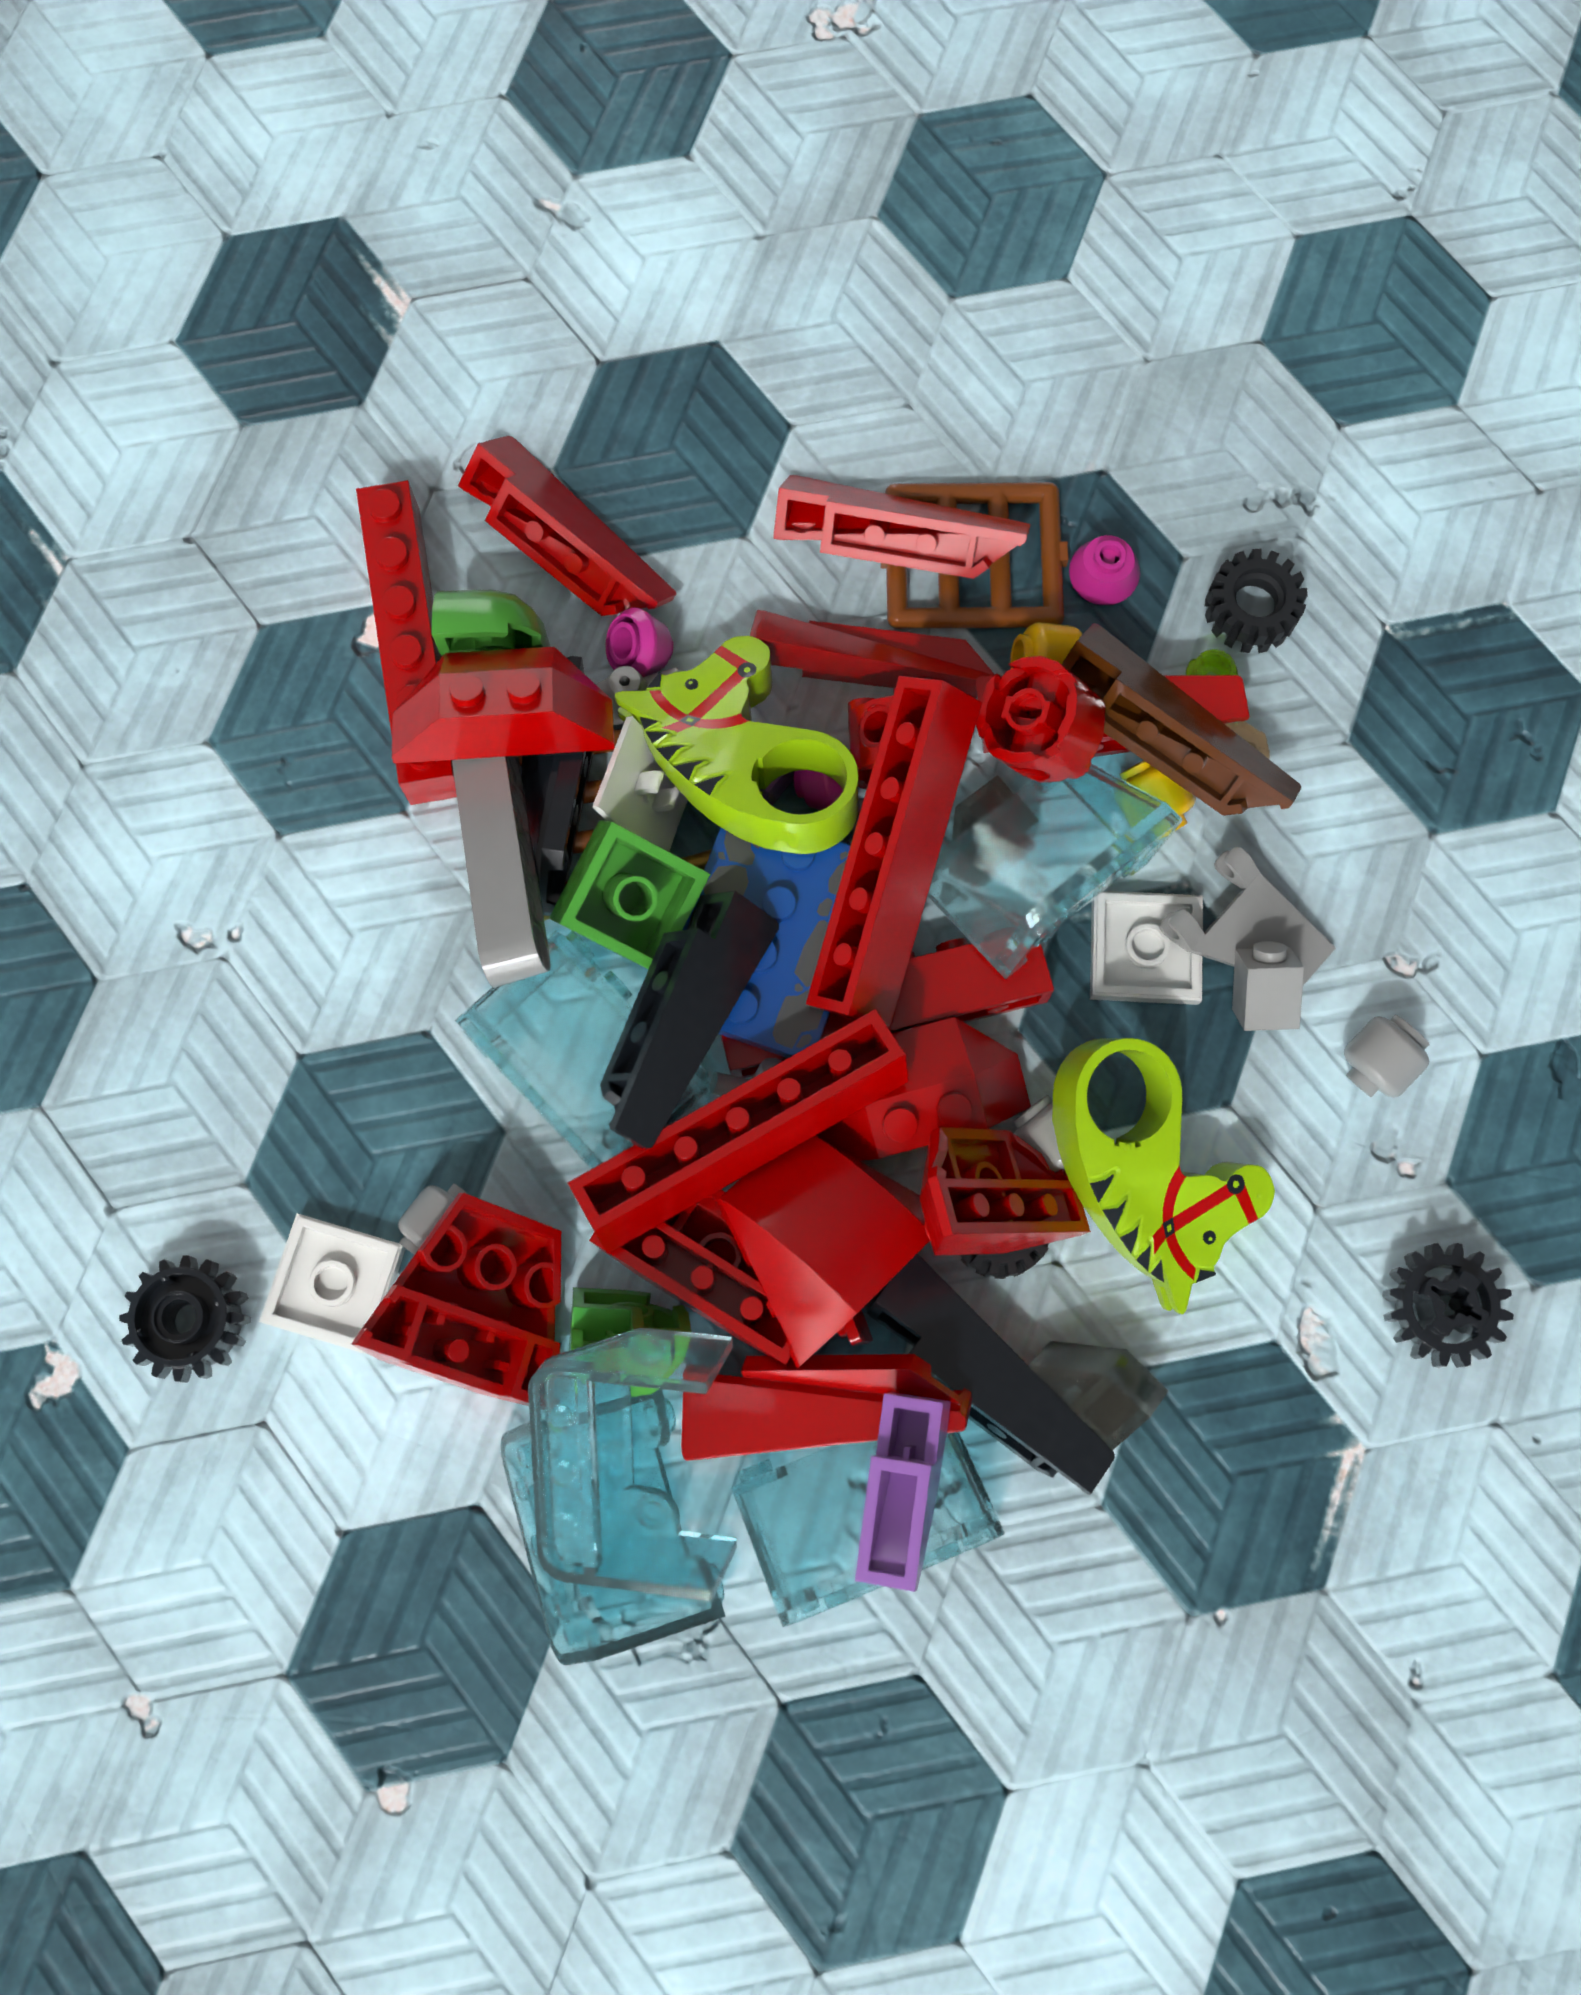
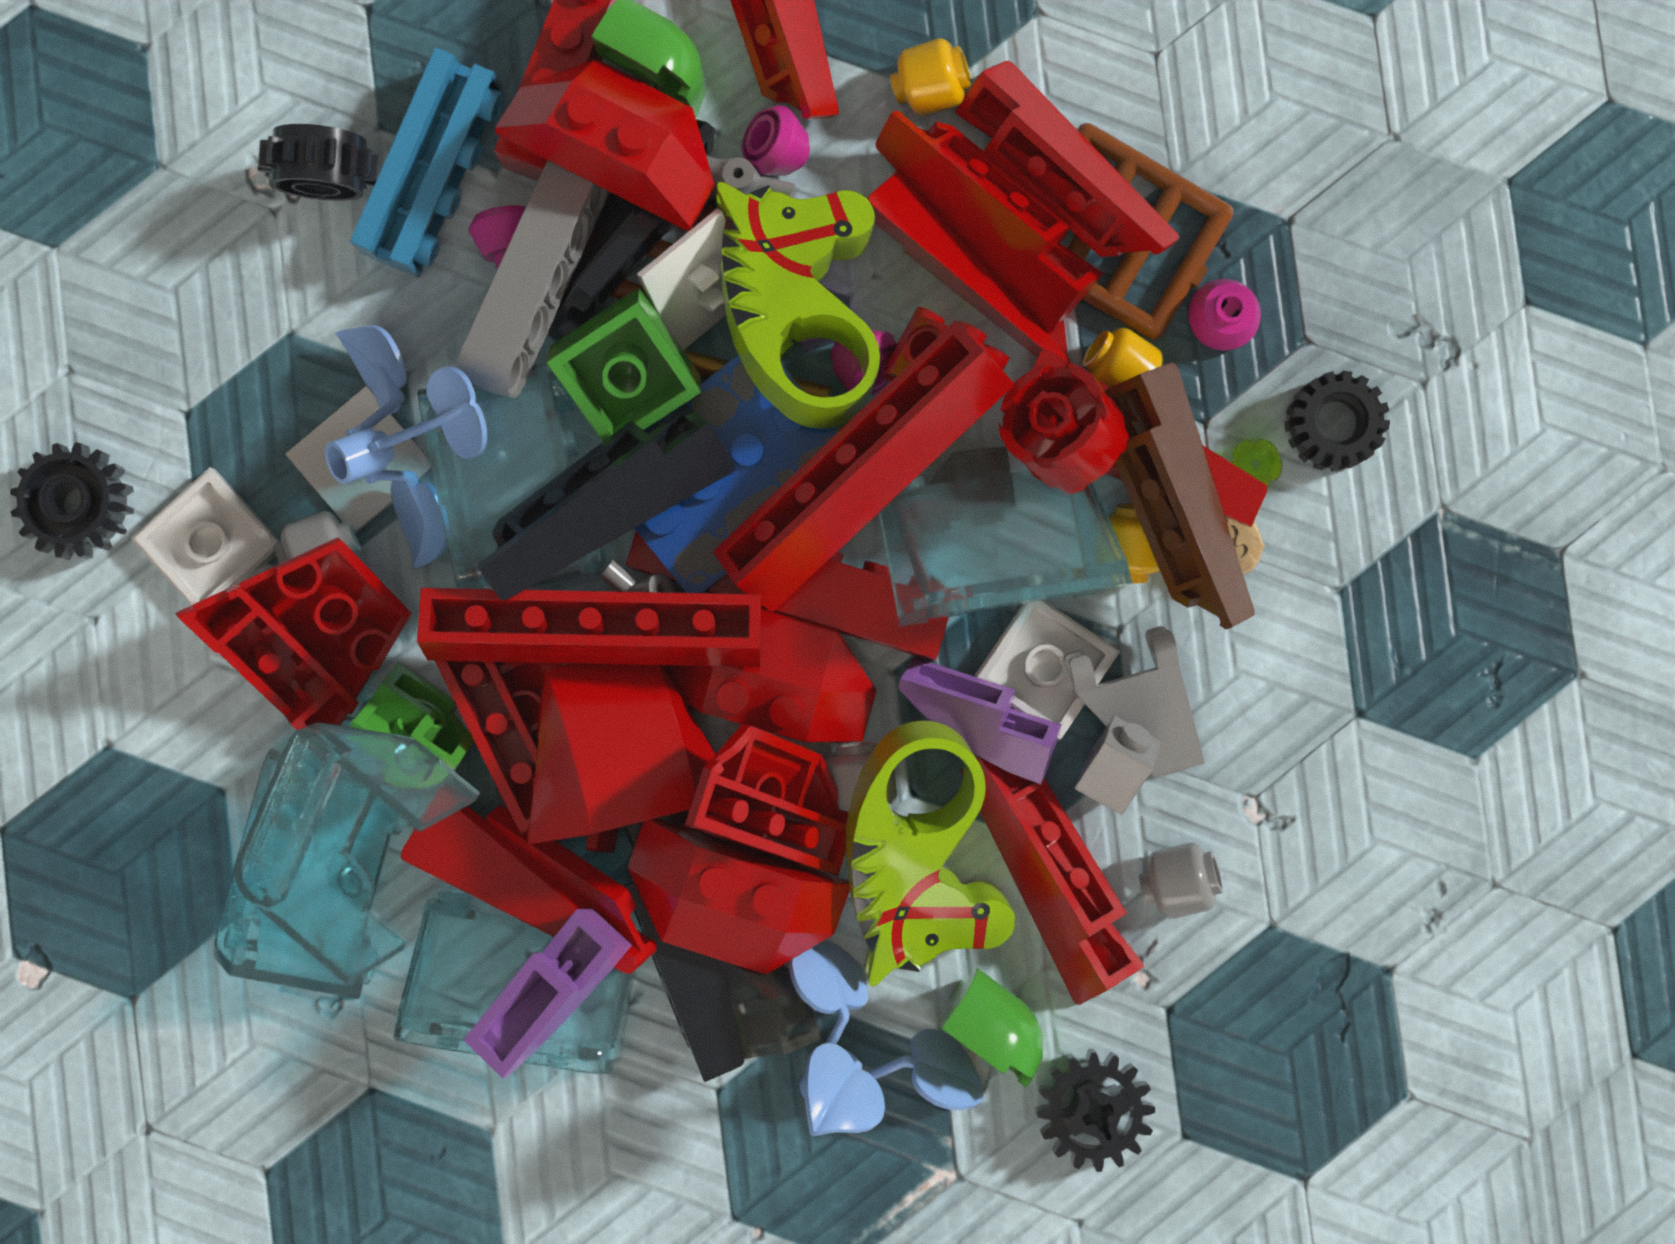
camera: 30 degrees right, 10 degrees up
none -> black gear [257,124,379,201]
none -> white piece [286,386,435,533]
none -> light blue plant [325,325,487,569]
none -> dark azure brick [350,47,504,278]
none -> dark pink cone [468,205,526,269]
none -> red wedge [628,818,850,975]
none -> light blue plant [789,939,984,1136]
none -> red wedge [875,110,1103,333]
none -> yellow head [890,38,972,116]
none -> medium lavender slope [898,657,1062,785]
none -> bright green brick [939,968,1044,1087]
none -> red wedge [961,757,1145,1005]

